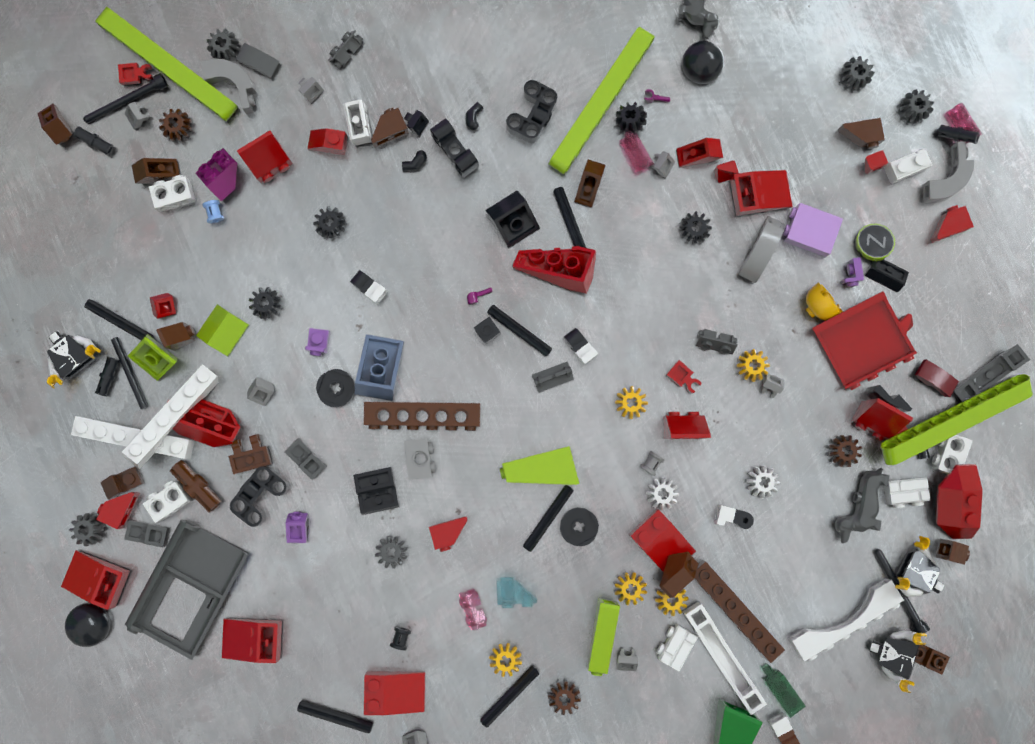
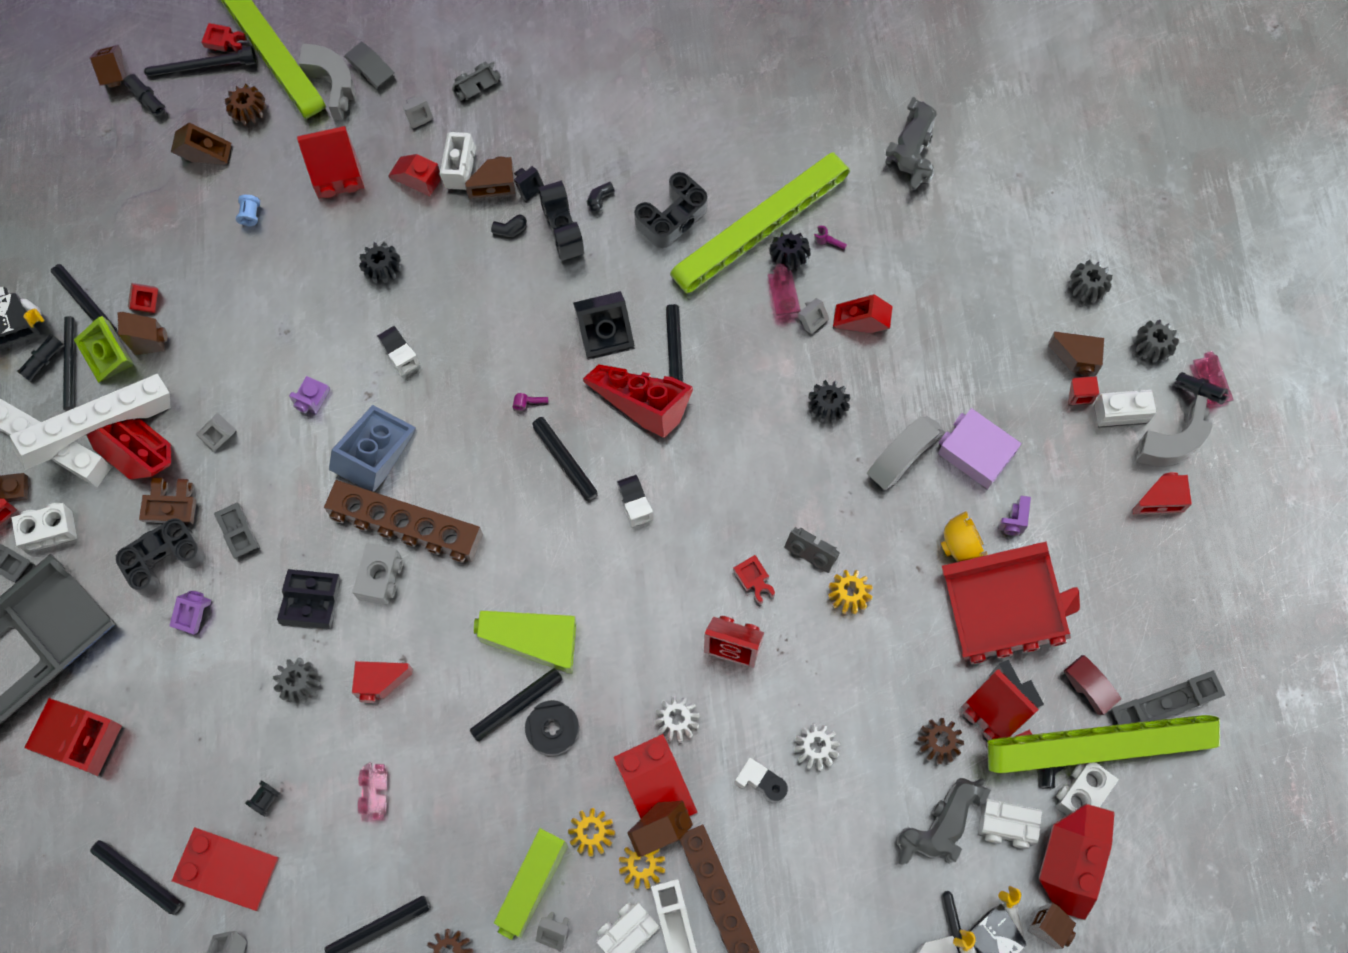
camera: 20 degrees right, 15 degrees down
light grey tile [125,102,150,129] -> none
white brick [149,175,196,212] -> none
reddish brown piece [170,460,222,513] -> none
magenta slope [195,148,237,202] -> none
lime slope [196,304,249,356] -> none
dark grey gear [206,29,239,61] -> none
black gear [249,287,282,319] -> none
black plate [316,369,355,408] -> none
black brick [474,317,501,345] -> none
yellow gear [489,643,522,677] -> none
clear light blue slope [497,577,537,608] -> none
dark grey hinge [532,361,574,393] -> none
reddish brown slope [574,159,606,207] -> none
yellow gear [615,386,648,419] -> none
light grey bush [640,451,665,476] -> none
black piece [682,41,724,84] -> none
red slope [714,160,739,183] -> none
red slope [730,170,793,216] -> none
light grey tile [762,373,784,398] -> none
black tile [856,224,895,261] -> none
black slope [865,259,909,292] -> none

